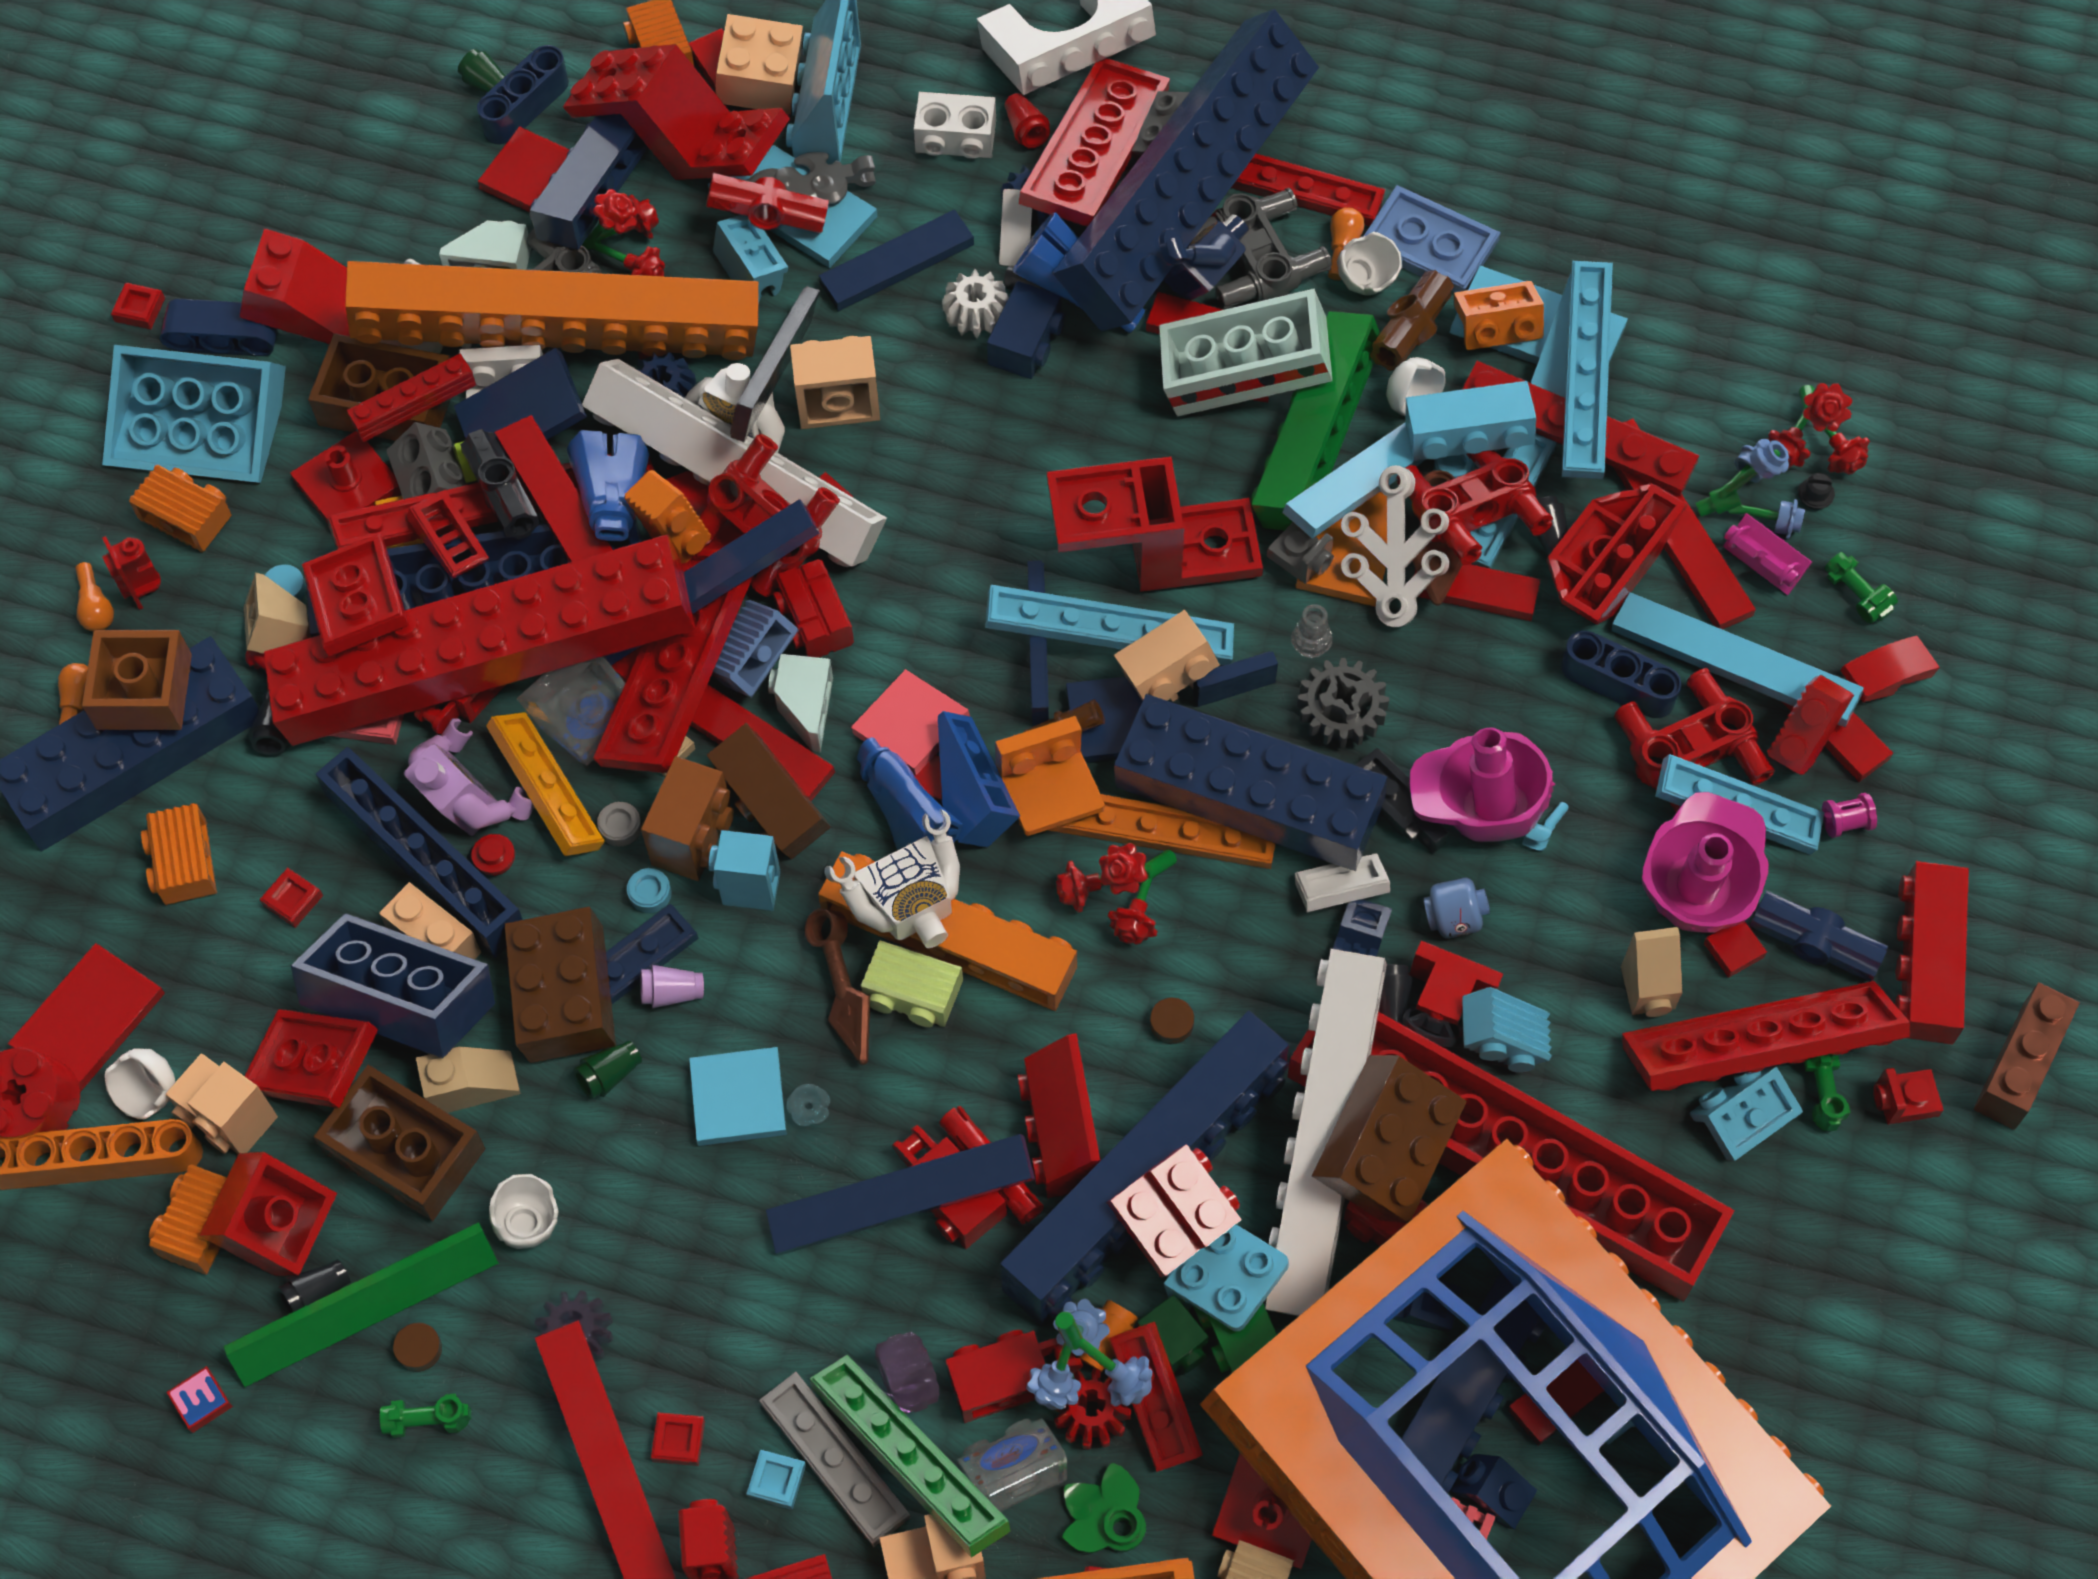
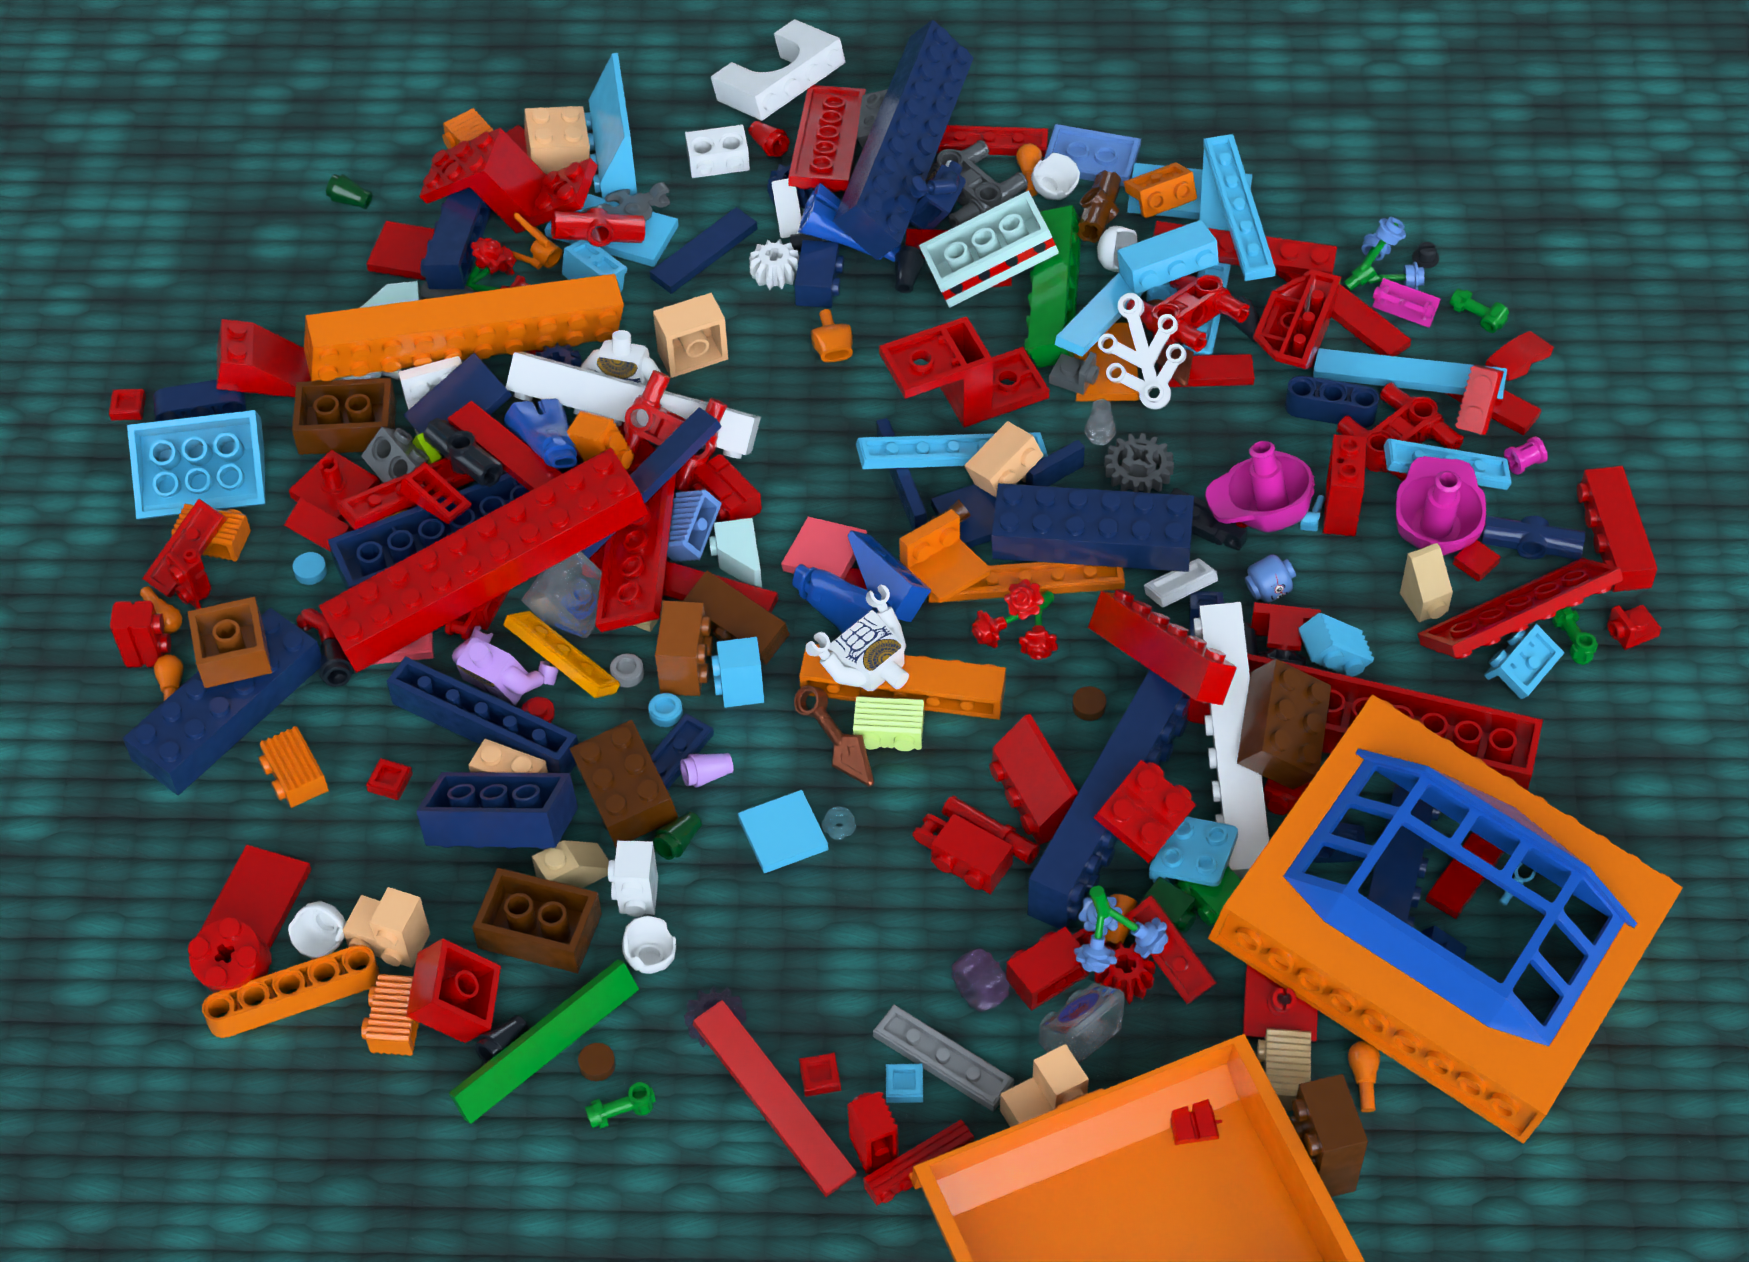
camera: 15 degrees left, 10 degrees down
tile [166,1366,233,1433] -> none
tan slope [244,572,311,653] -> none
red tile [245,1009,378,1108] -> none
red tile [302,533,409,657] -> none
red piece [347,353,476,442] -> none
dark blue beam [477,45,569,144] -> none
tile [730,286,820,442] -> none
dark blue tile [766,1134,1035,1255] -> none
green tile [809,1355,1011,1558] -> none
green plate [1062,1463,1146,1553] -> none
red plant [1767,383,1870,475] -> none
copper brick [1973,982,2080,1130] -> none
none -> red brick [110,601,171,668]
none -> red tile [142,499,228,598]
none -> red tile [284,498,354,552]
none -> orange plant [511,213,562,270]
none -> white brick [608,840,658,917]
none -> orange piece [811,309,853,362]
none -> black cone [895,246,924,293]
none -> red brick [1088,589,1237,706]
none -> red window [1323,434,1367,536]

